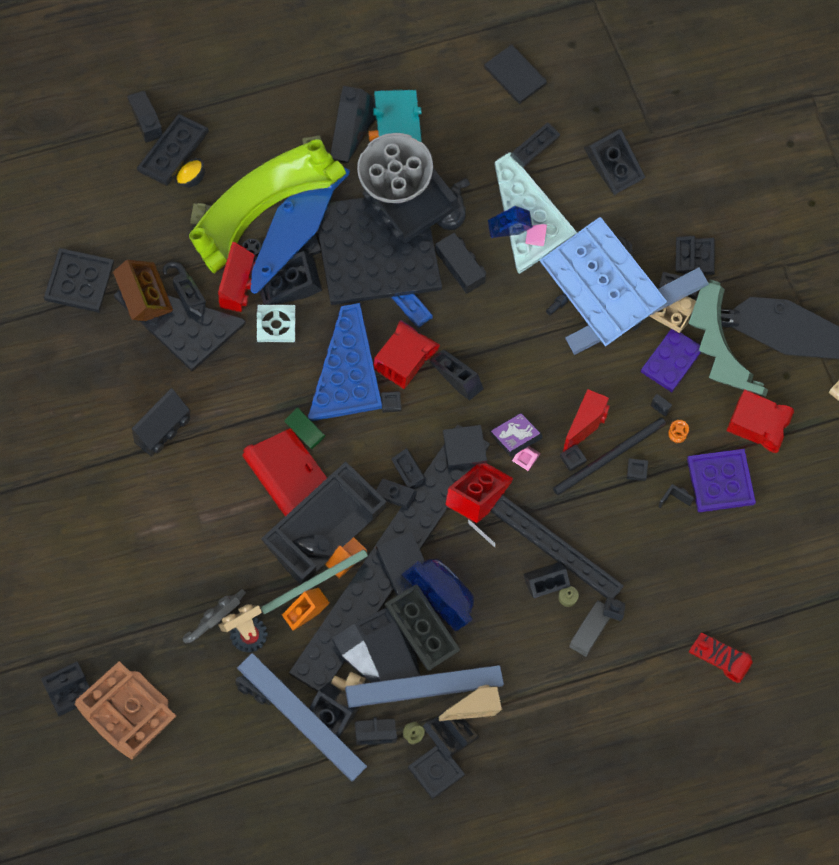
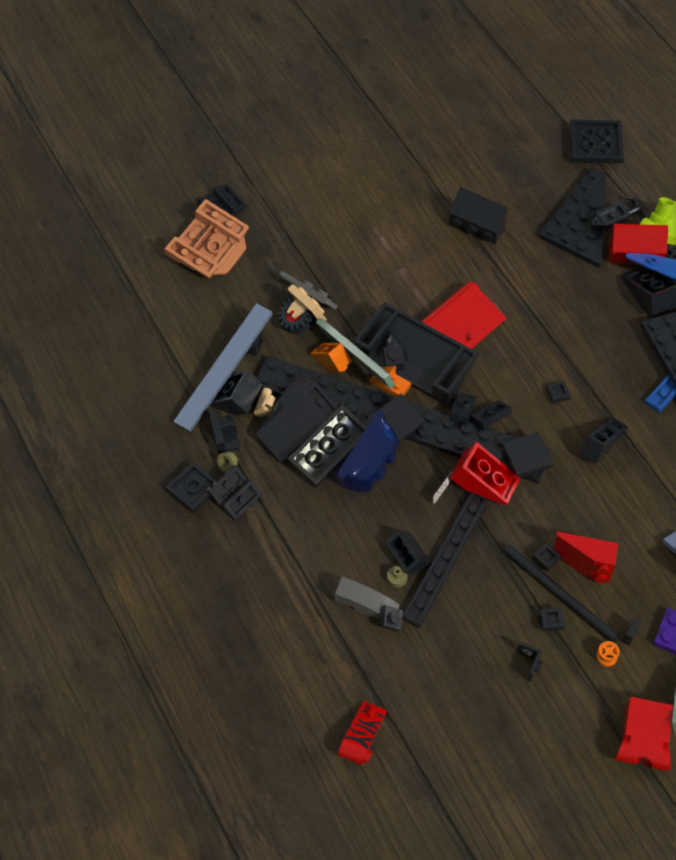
camera: 85 degrees right, 10 degrees down
reddish brown slope [113,260,173,321] -> none
light aqua piece [257,305,295,342] -> none
dark green slope [284,407,325,449] -> none
blue wing [308,303,382,421] -> none
sand blue tile [345,666,504,708] -> none
red piece [374,320,440,389] -> none
tan slope [439,685,502,721] -> none
tile [490,412,543,457] -> none
bright pink slope [512,446,540,471] -> none
dark purple plate [687,449,756,512] -> none

